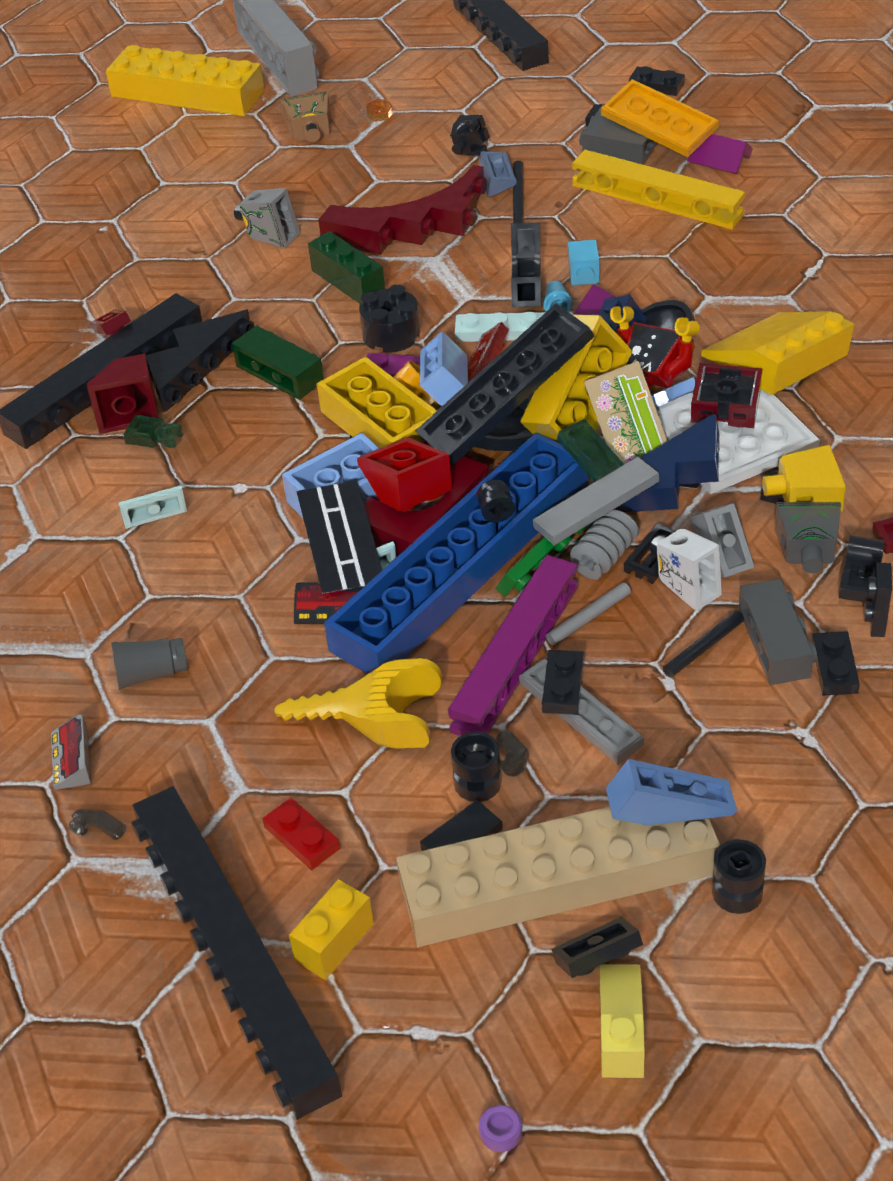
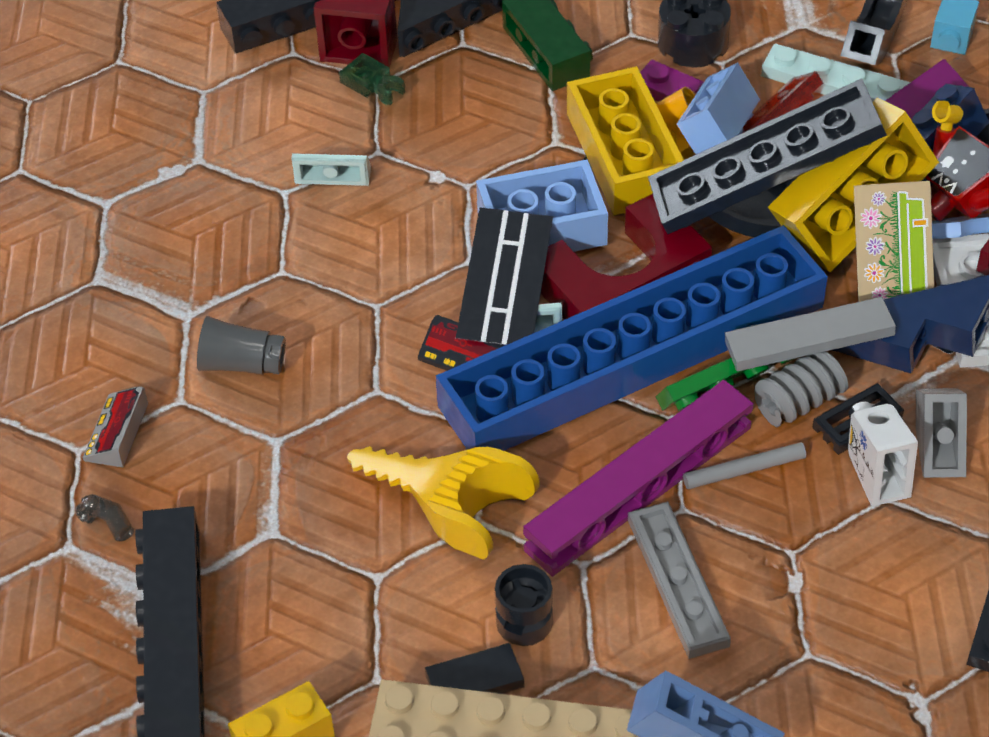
camera: 20 degrees right, 5 degrees up
red plate [262,797,341,871] -> none
red slope [357,438,452,512] -> none
black wheel [477,480,515,523] -> none
clear smoke arm [496,729,529,777] -> none
black plate [542,650,584,715] -> none
medium azure cone [543,281,572,312] -> none
clear green plate [557,419,624,482] -> none
black bar [663,610,744,678] -> none
dark grey brick [739,579,817,685] -> none

